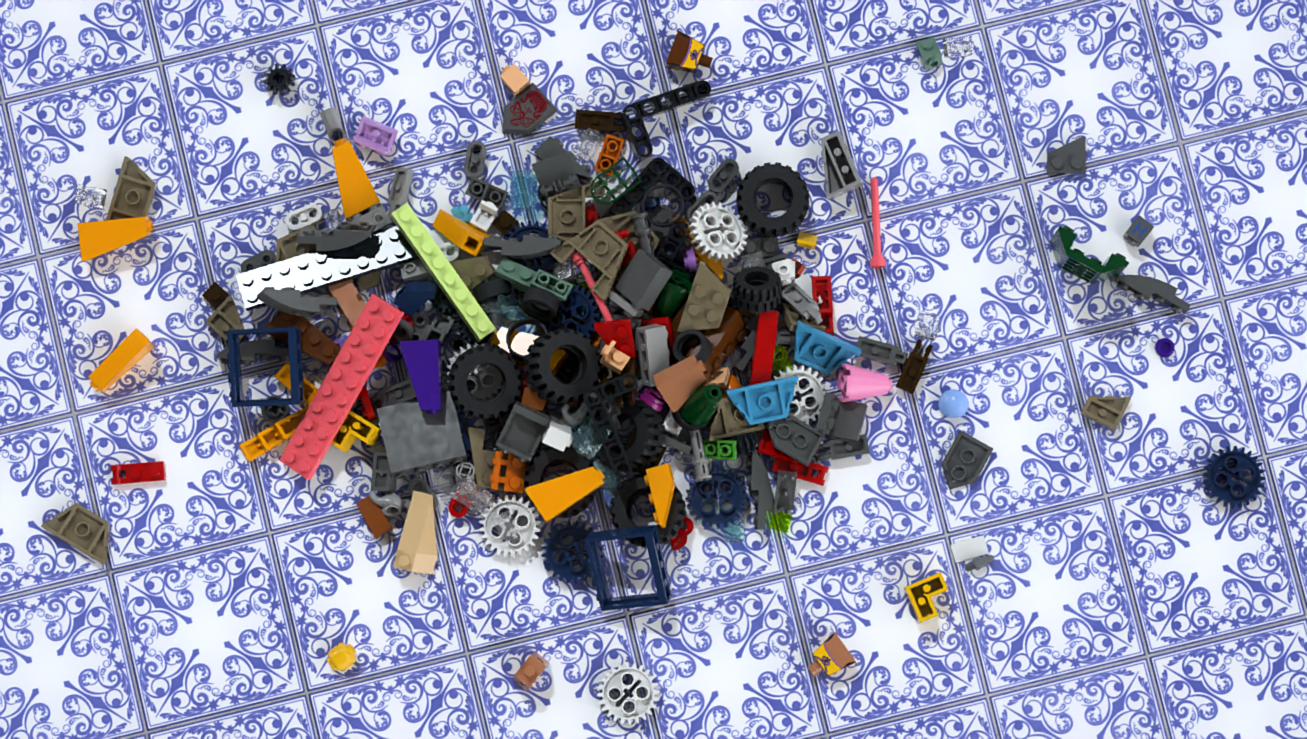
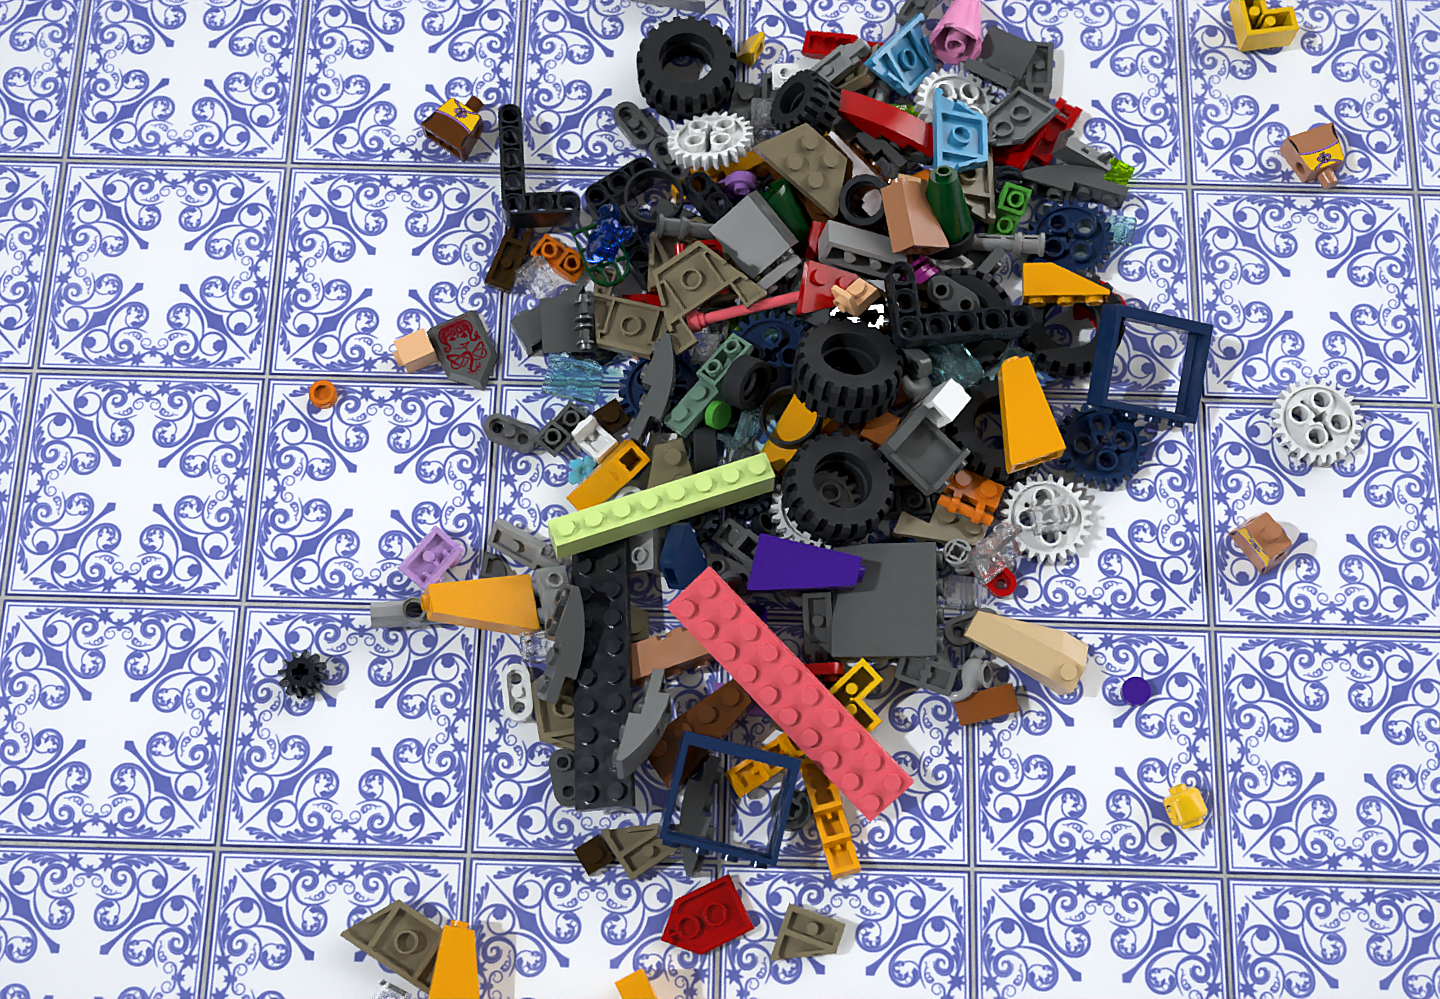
camera: 80 degrees left, 10 degrees down
none -> orange tile [309,380,338,409]
none -> dark grey tile [479,551,508,579]
none -> clear blue head [585,202,636,265]
none -> red tile [660,874,755,955]
none -> bright green tile [705,400,731,430]
none -> dark tan wing [770,903,846,961]
none -> dark grey plate [927,275,980,312]
none -> dark purple tile [1120,677,1151,707]

